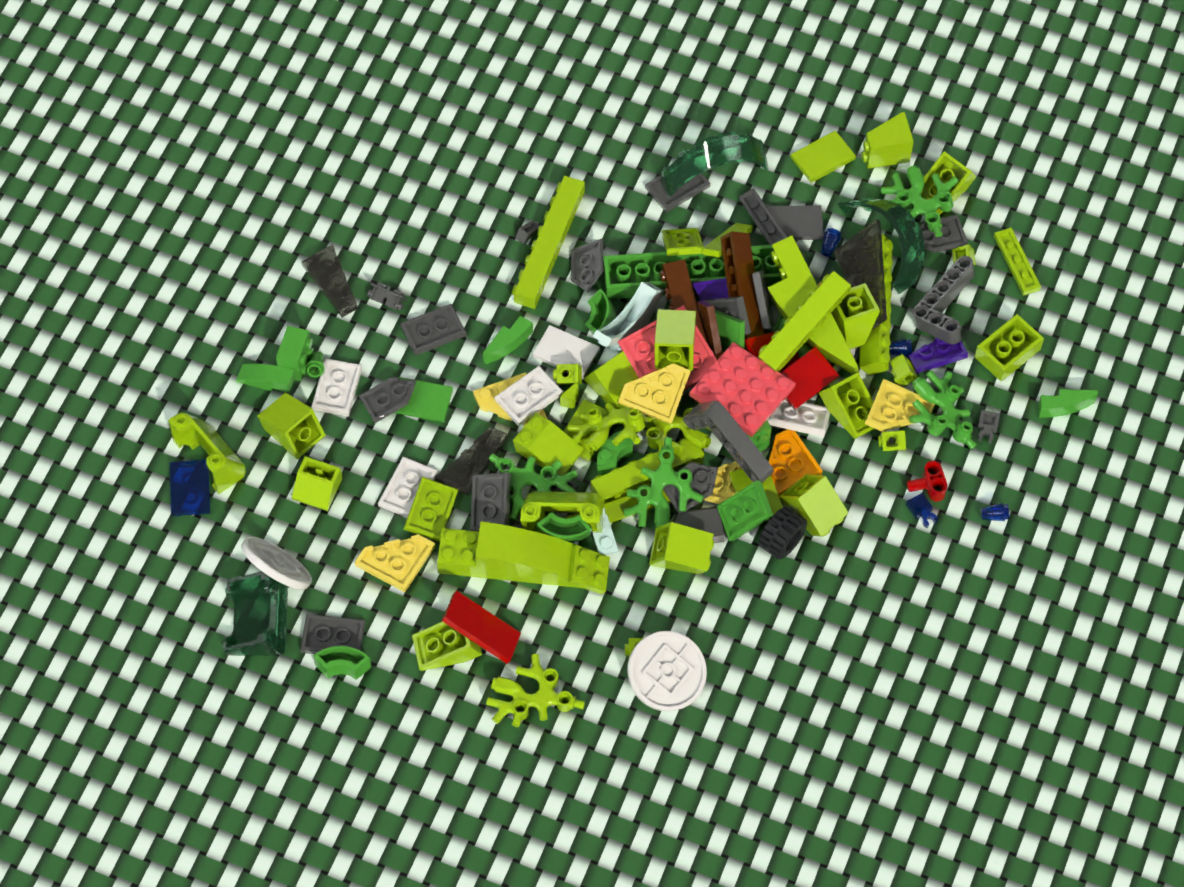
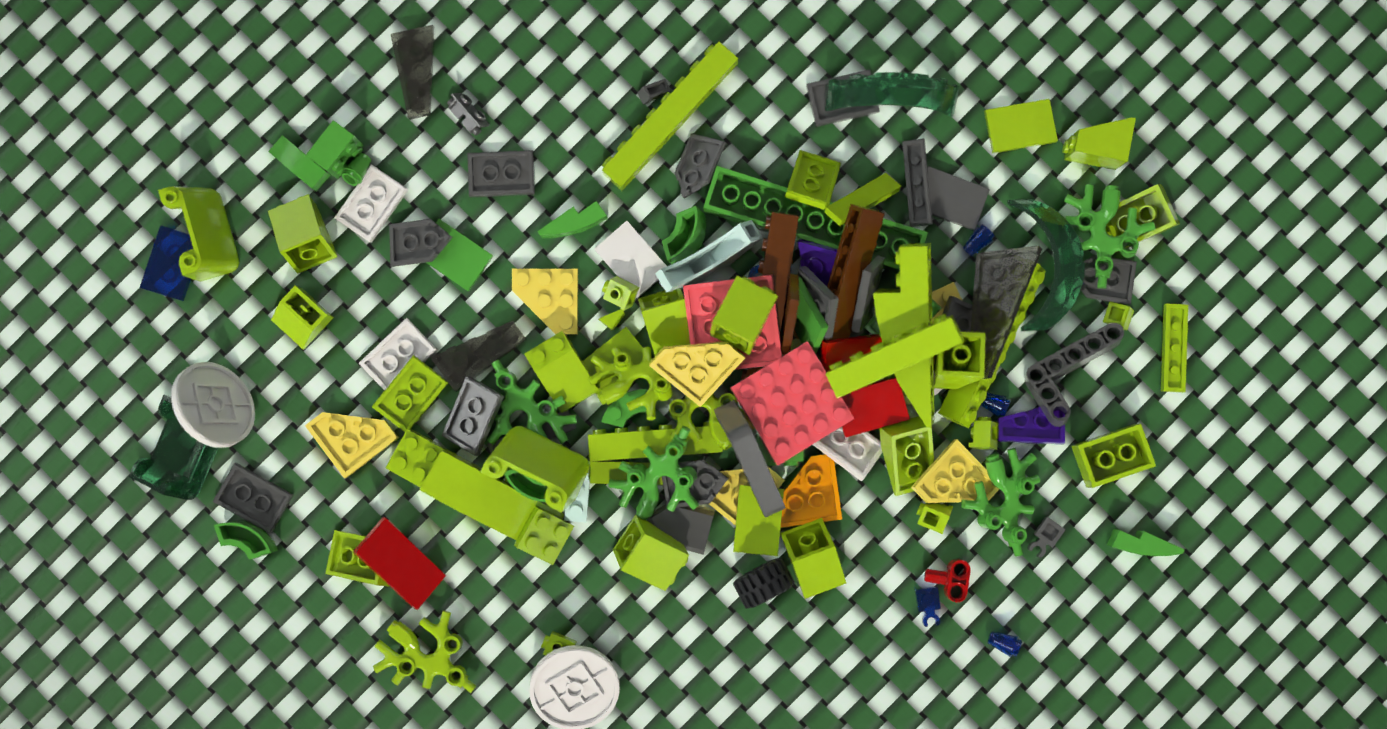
camera: 25 degrees right, 25 degrees up
white tile [494,366,563,426] -> none
bright green tile [717,481,773,541] -> none

